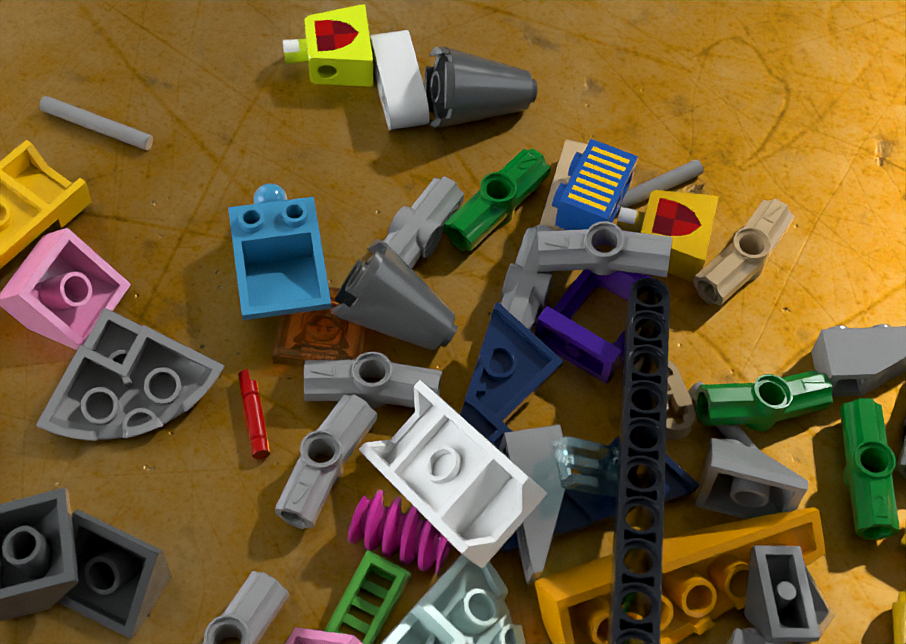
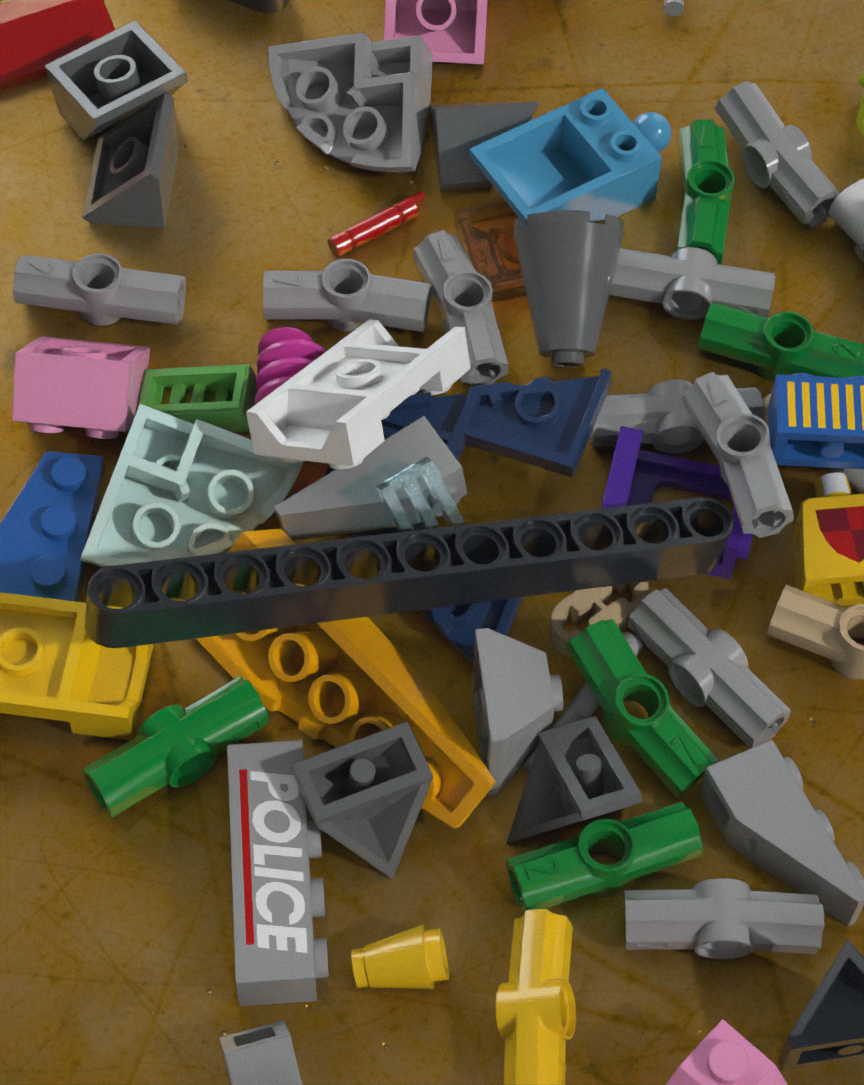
camera: 70 degrees right, 0 degrees up
none -> dark grey slope [429,102,540,191]
none -> dark grey slope [506,716,642,844]
none -> light grey piece [627,588,791,749]
none -> green piece [676,119,735,265]
none -> light grey piece [715,81,840,228]

